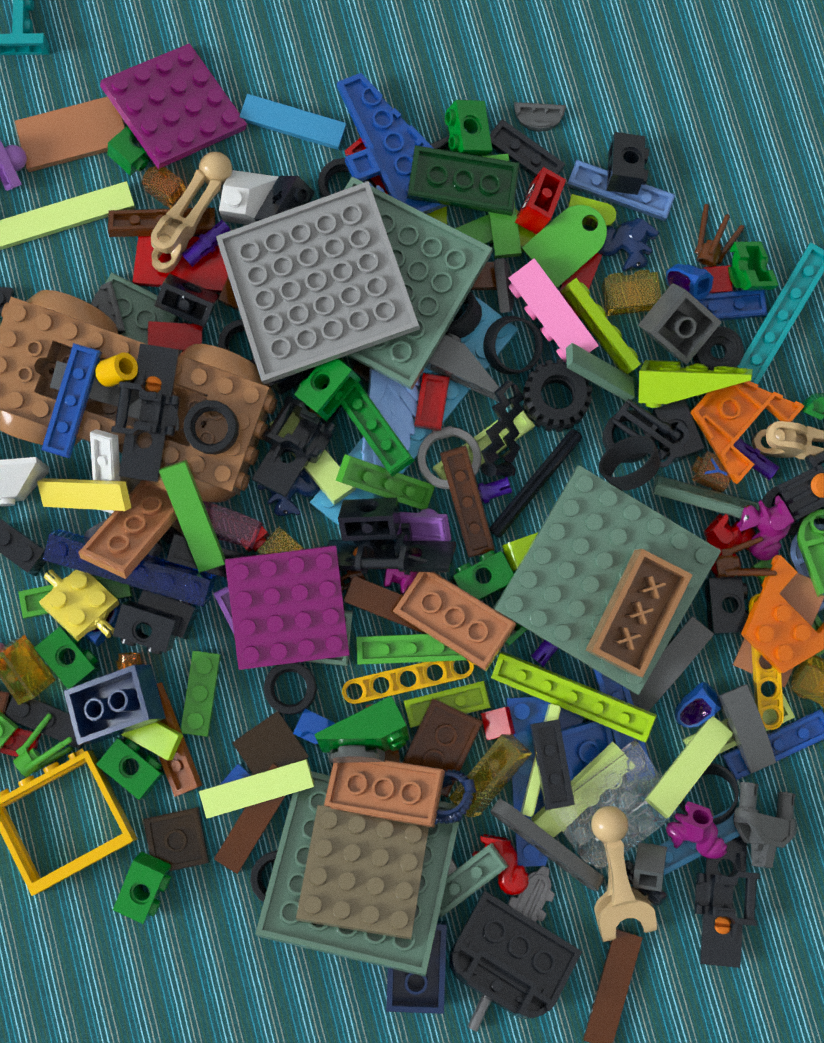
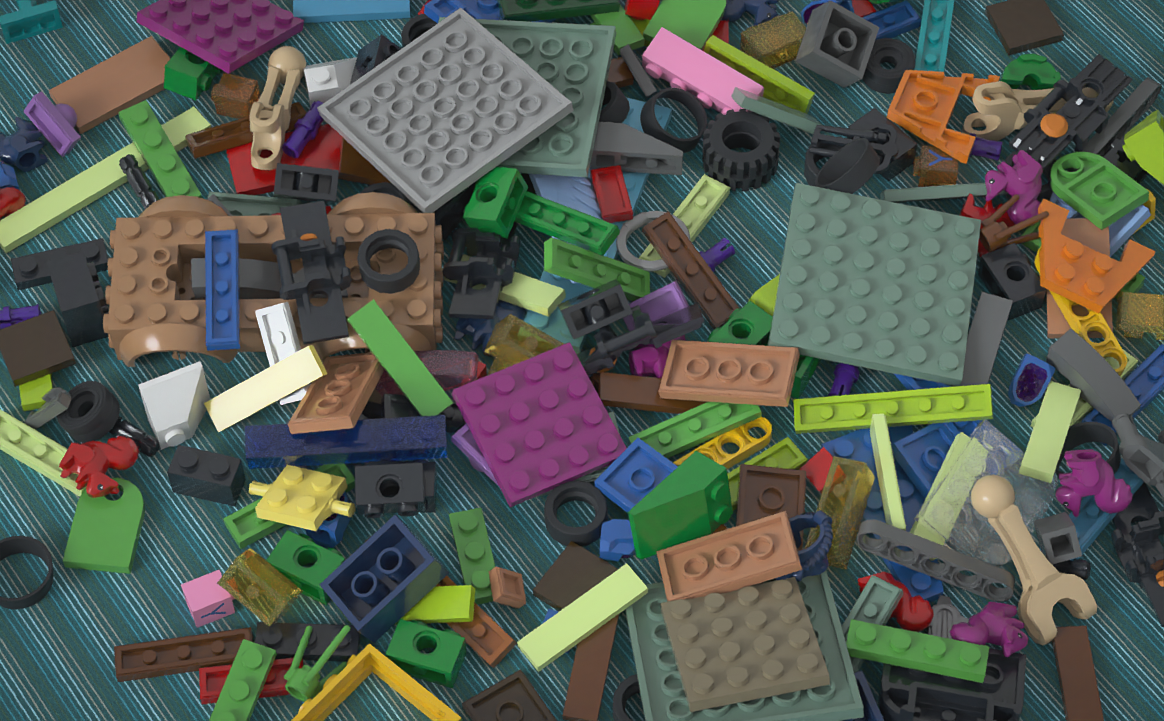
camera: 20 degrees left, 25 degrees down
yellow brick [95,352,138,387] -> none
dark grey tile [329,745,385,763] -> none
black piece [481,380,524,477] -> none
black axle [489,429,582,538] -> none
black plate [530,719,575,810] -> none
medium nougat brick [585,549,693,678] -> none
lime wedge [639,360,753,408] -> none
none -> bright green plate [119,100,202,198]
none -> black axle [119,154,160,209]
none -> clear yellow brick [484,314,564,366]
none -> nougat tile [489,566,526,609]
none -> blue plate [594,438,678,513]
none -> bright green plate [846,619,989,683]
none -> magenta animal [950,601,1029,657]

